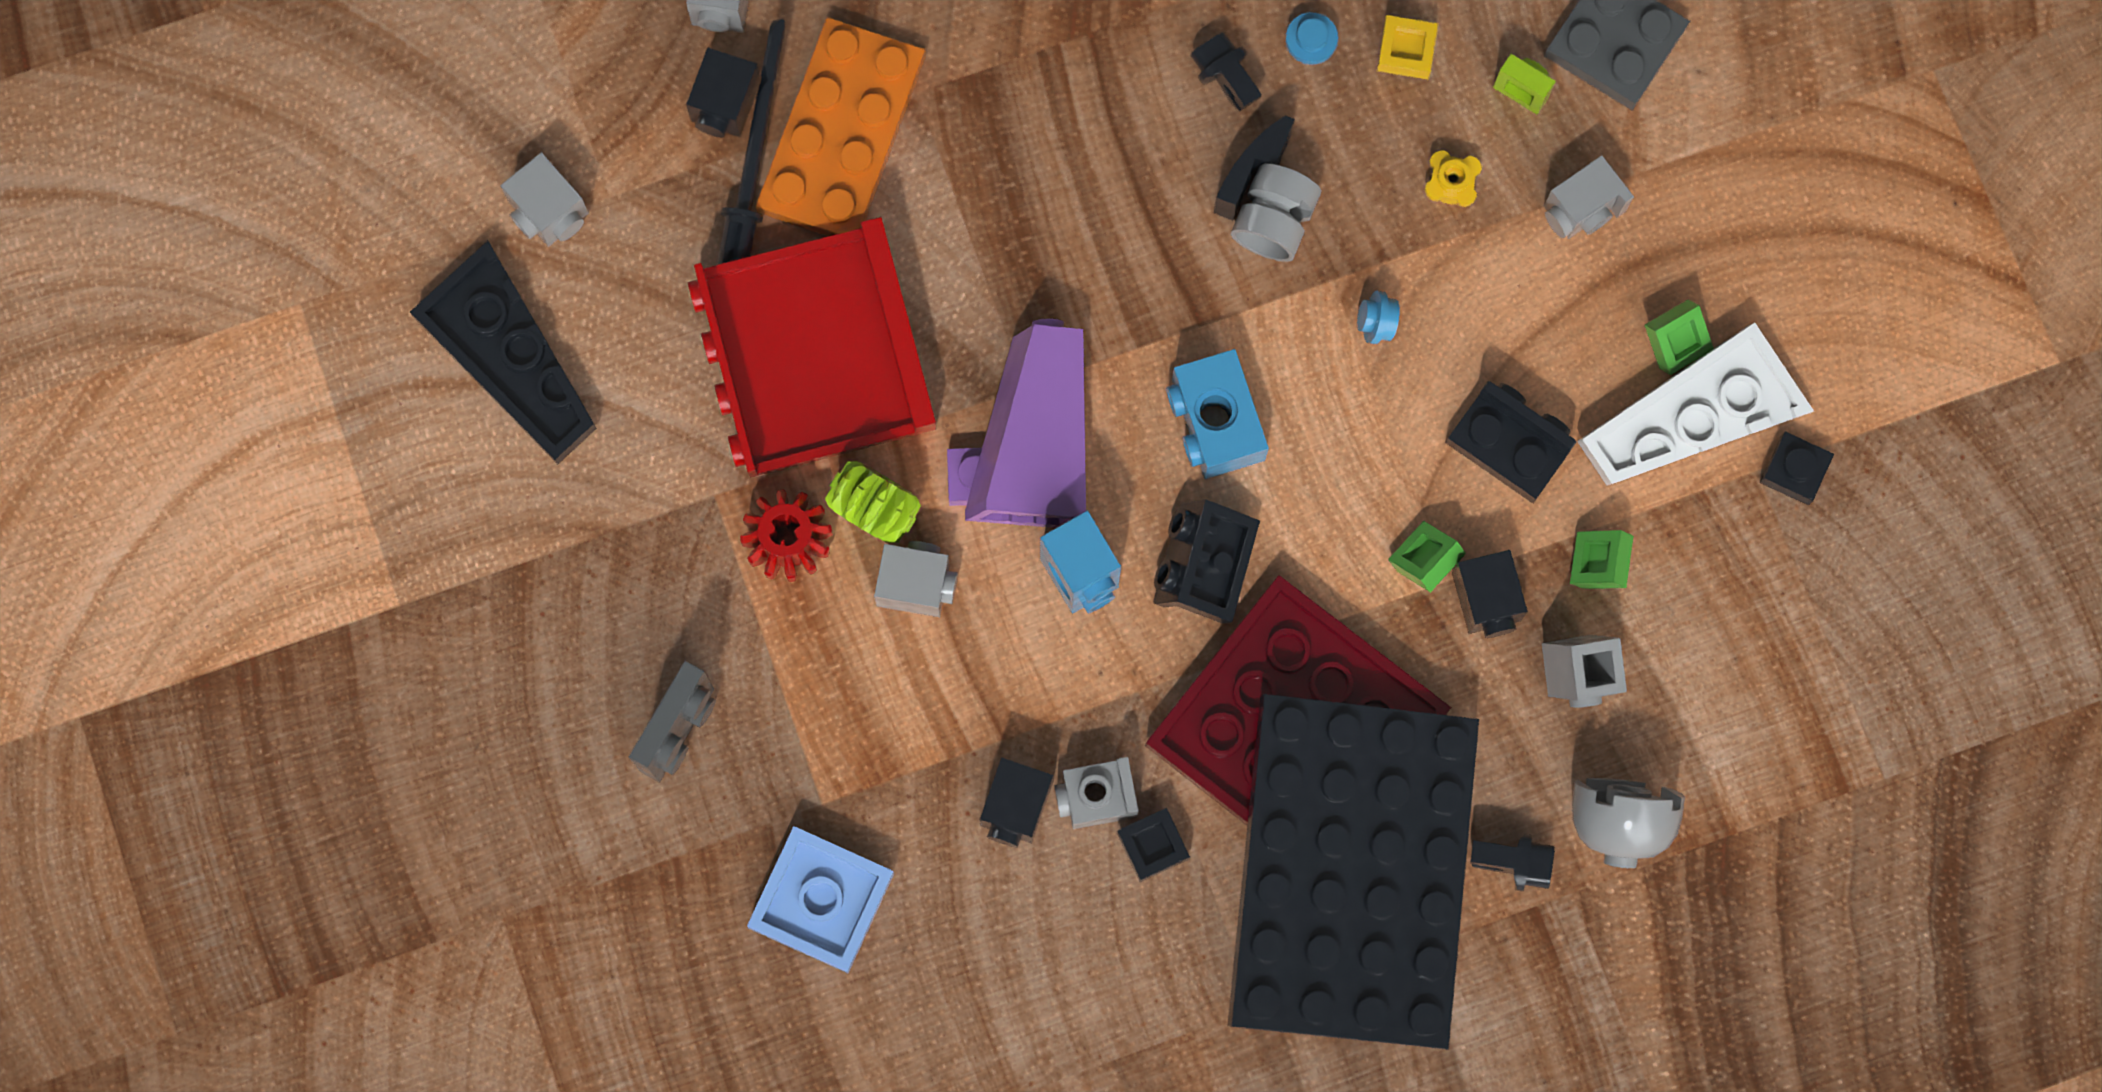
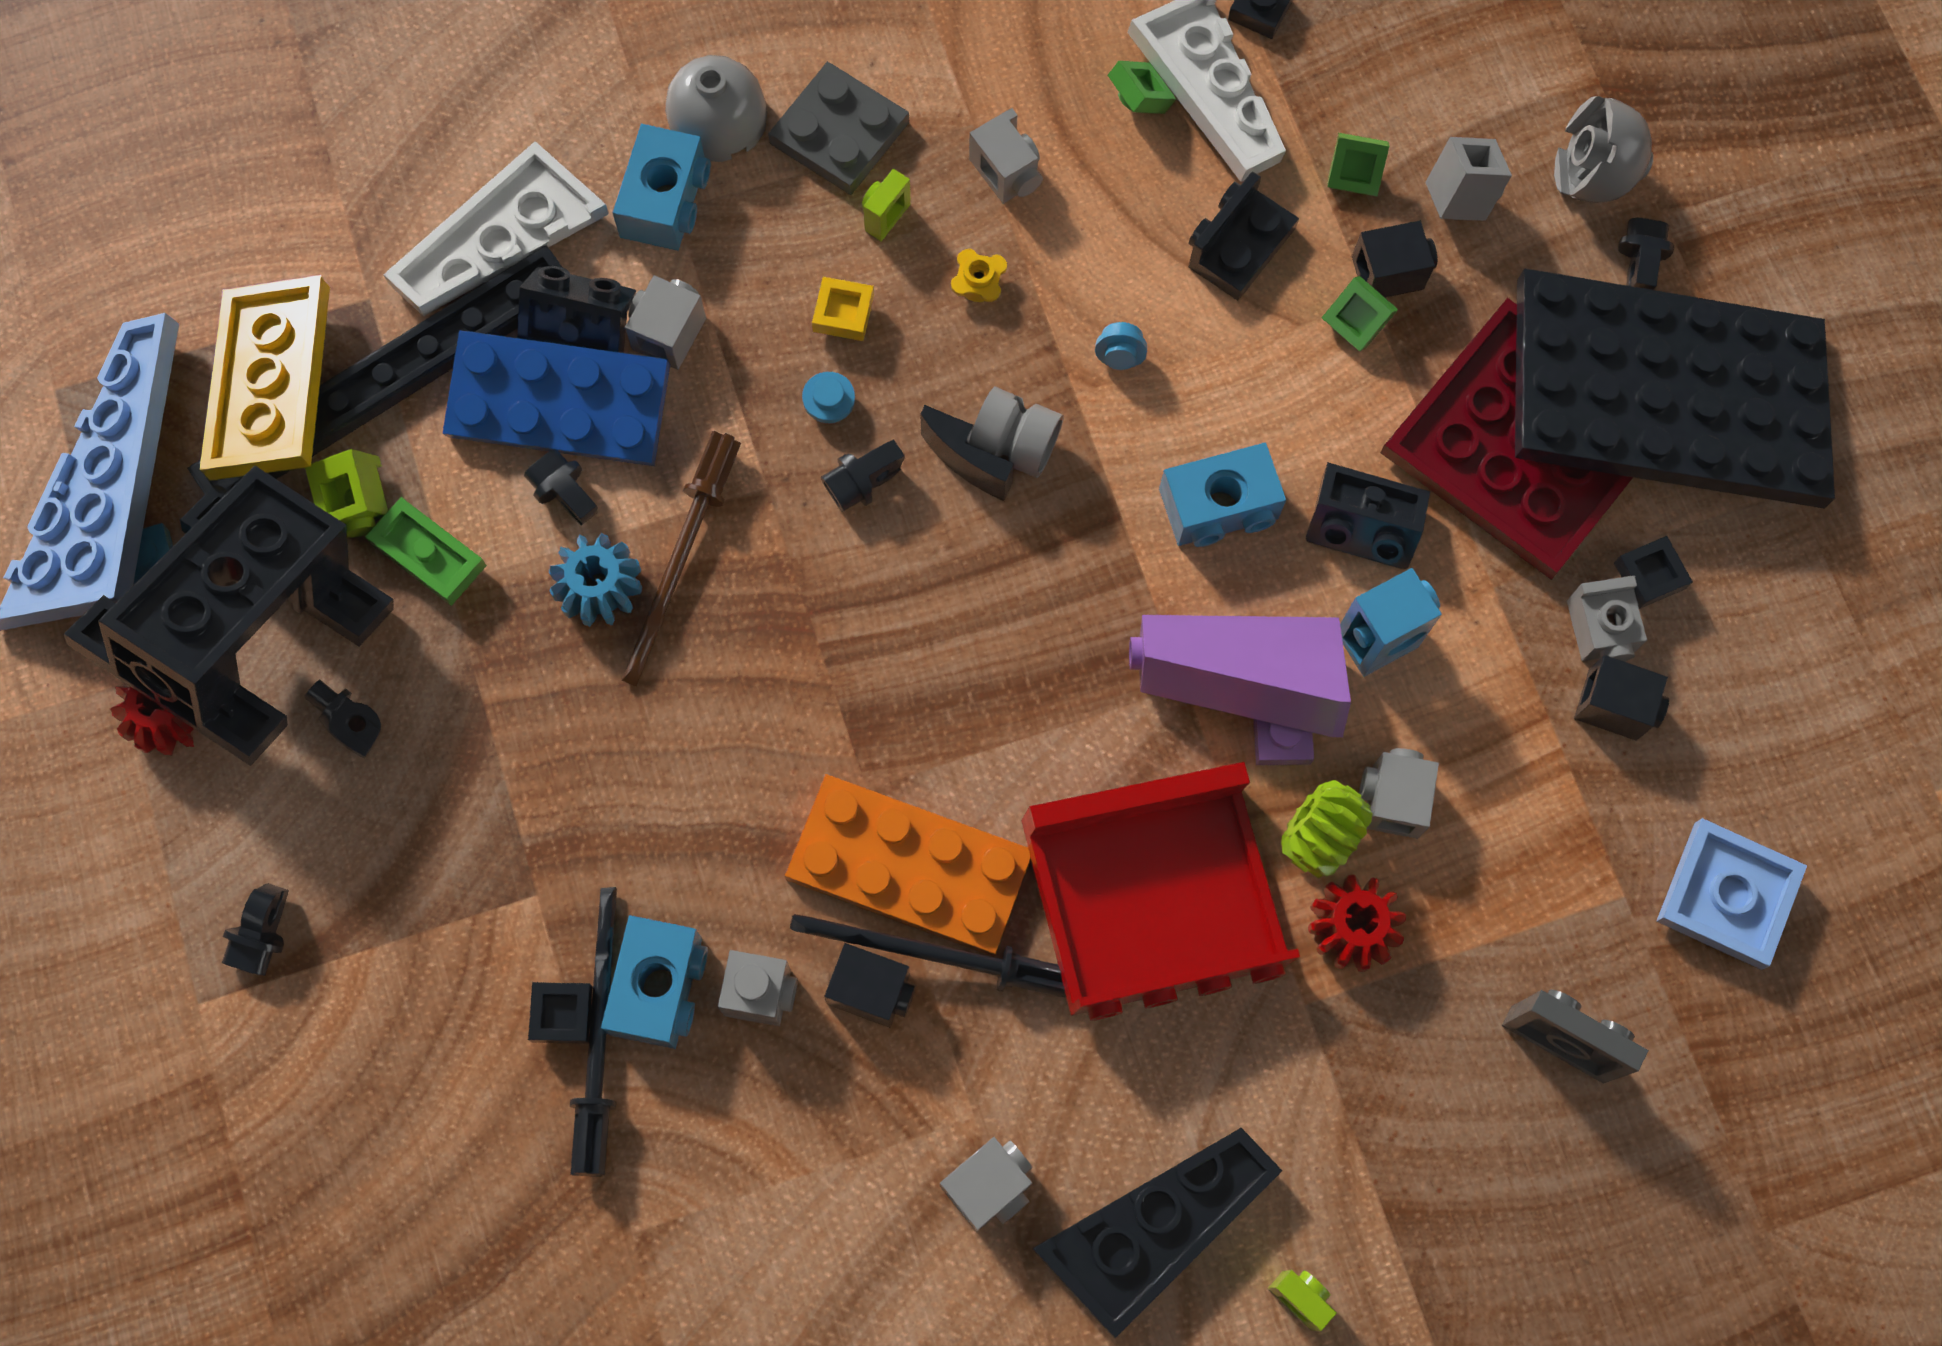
camera: 90 degrees left, 5 degrees down
none -> lime plate [1267,1270,1337,1331]

